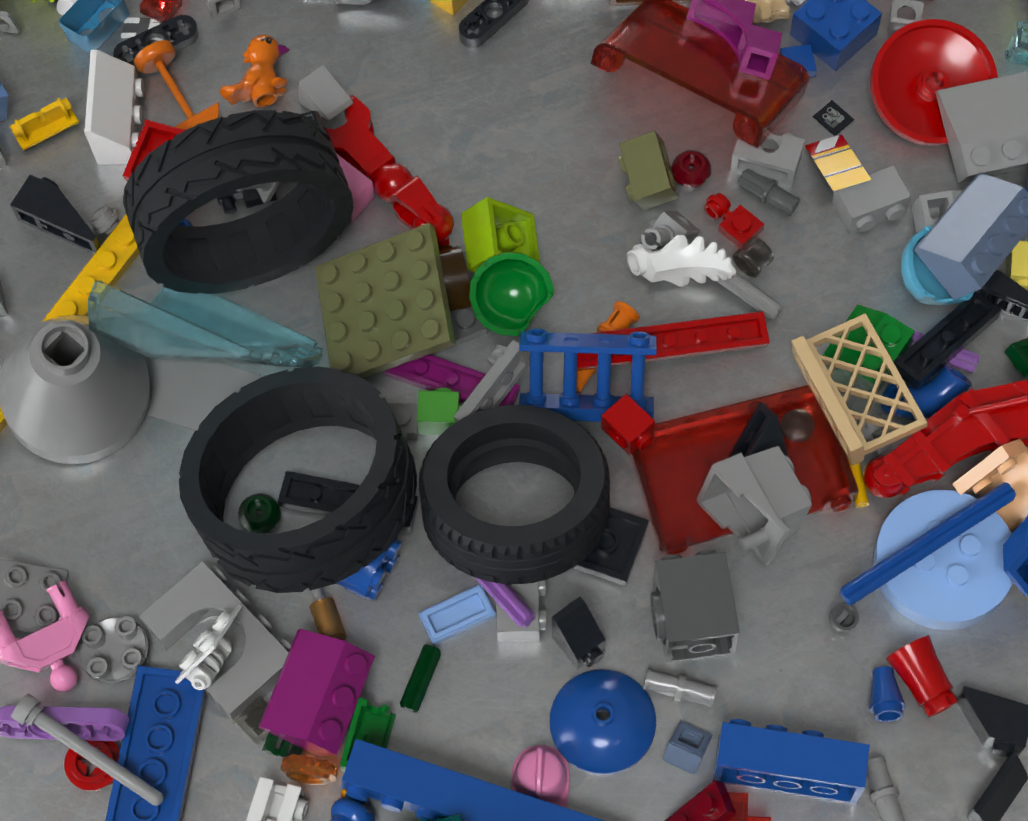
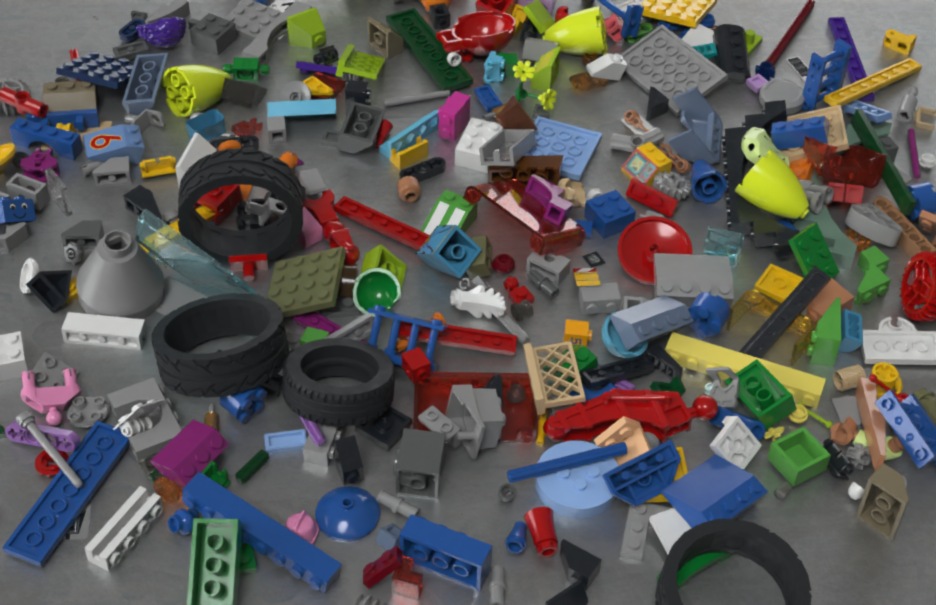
camera: 10 degrees right, 20 degrees down
none -> white brick [61,312,147,350]
none -> red tile [229,254,268,281]
none -> red plate [334,196,429,250]
none -> nougat head [397,176,421,202]
none -> dark azure slope [415,225,482,278]
none -> light grey bracket [418,405,462,449]
none -> bright green slope [421,189,478,235]
none -> light orange brick [564,319,592,348]

